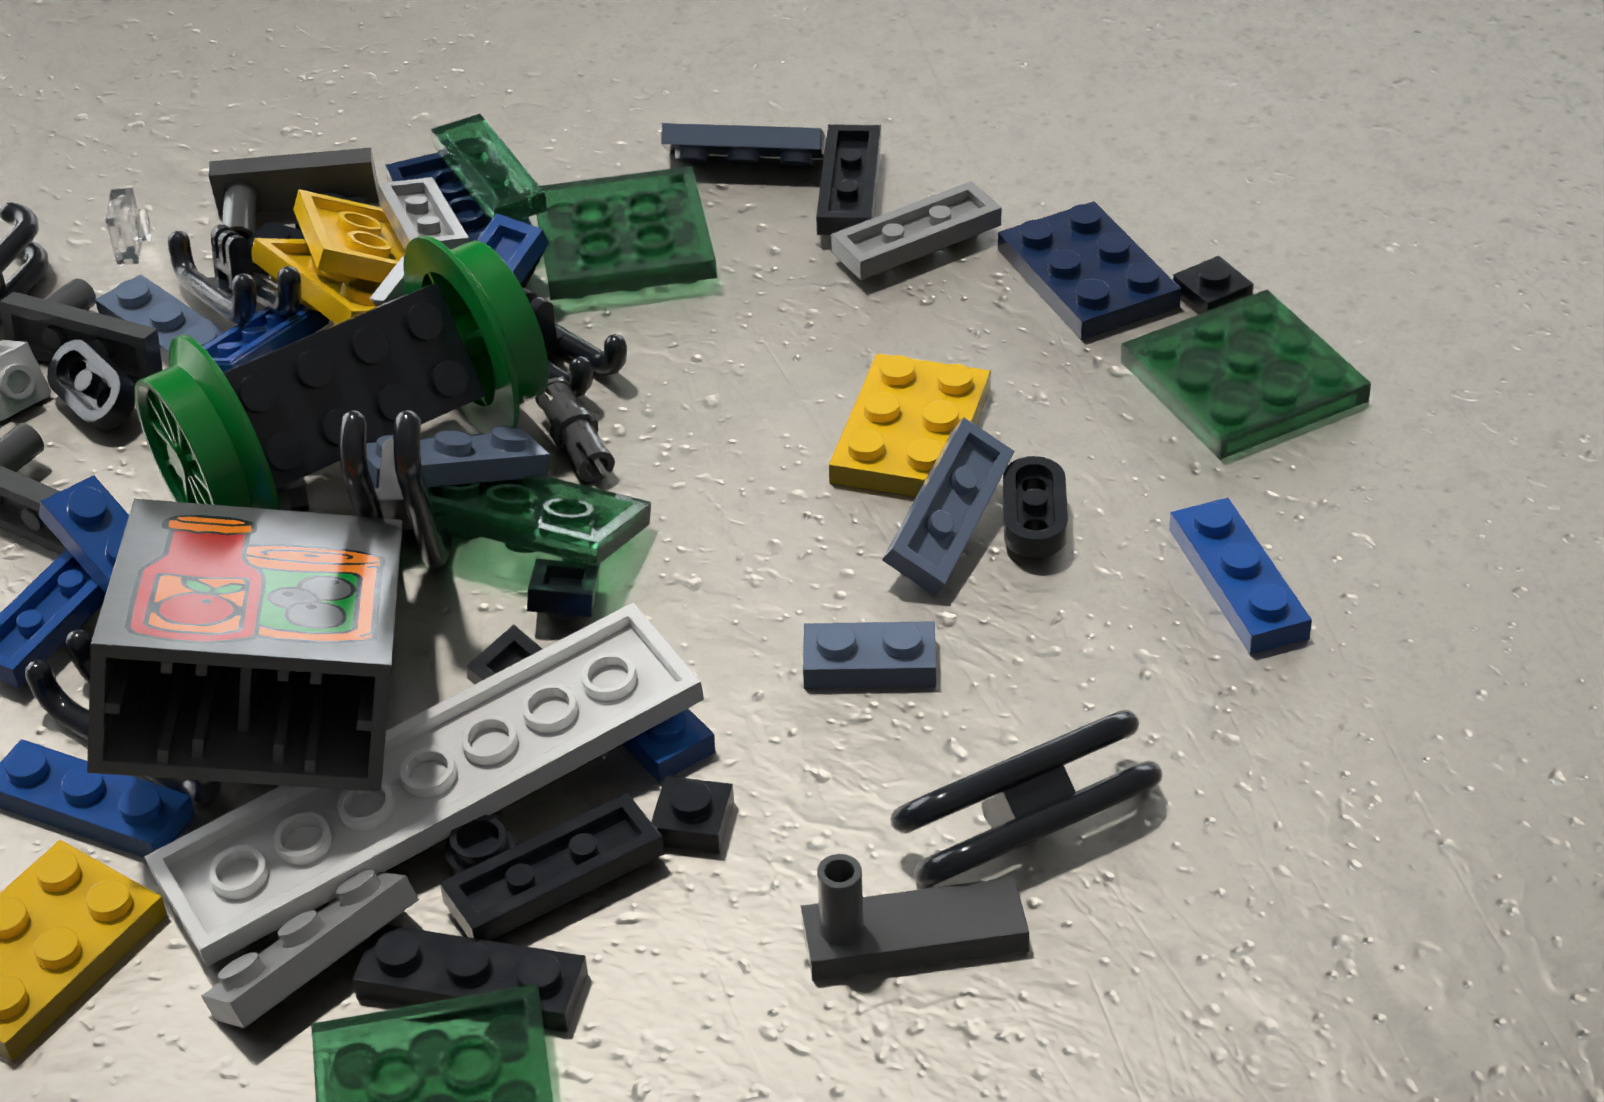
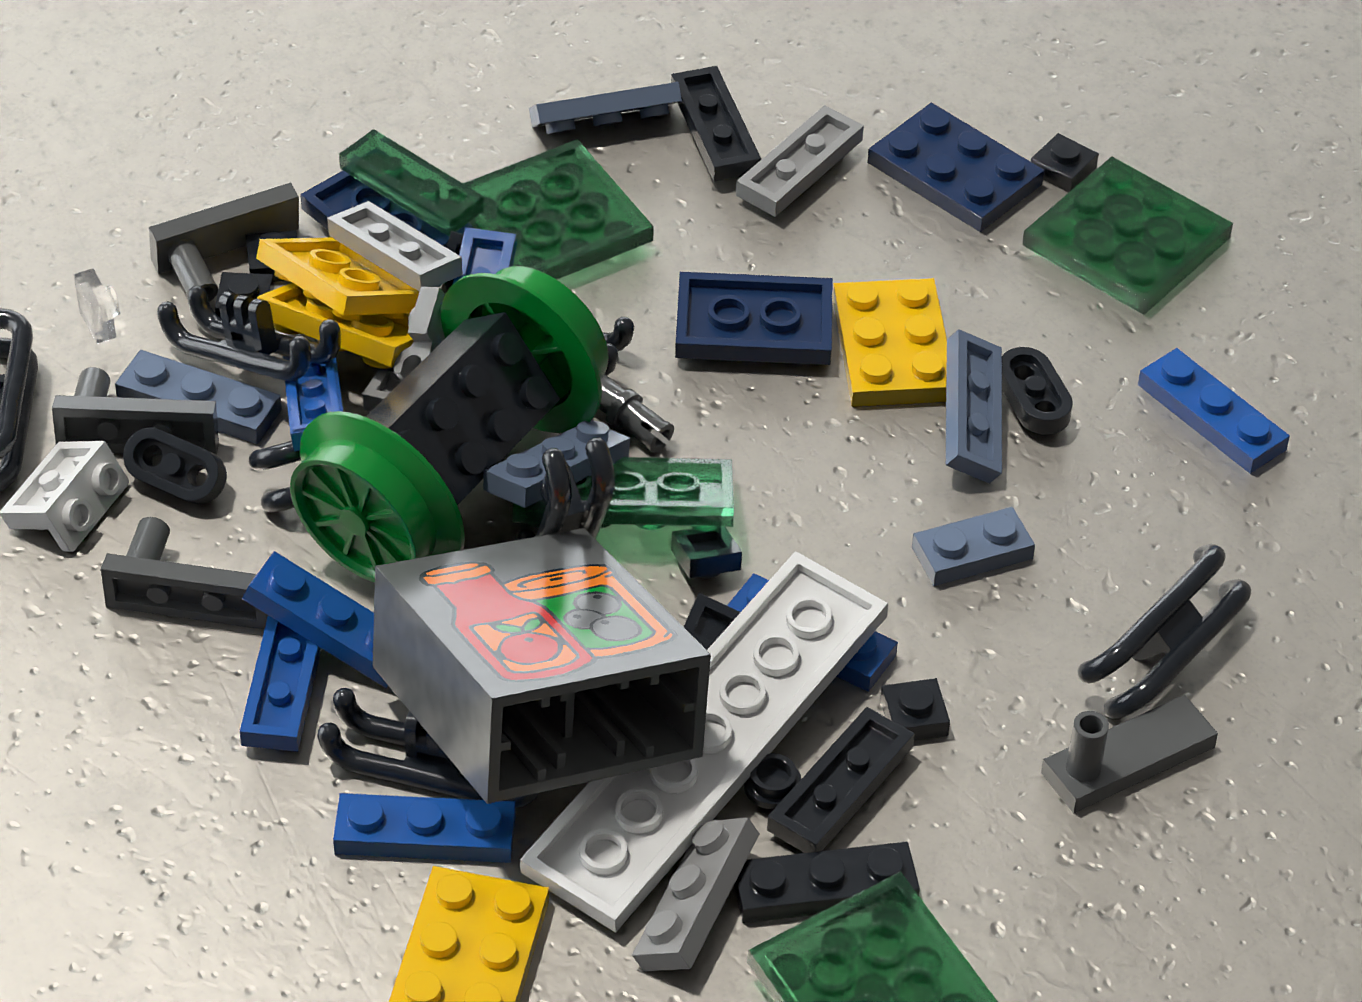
camera: 25 degrees left, 5 degrees up
none -> dark blue plate [675,271,833,365]

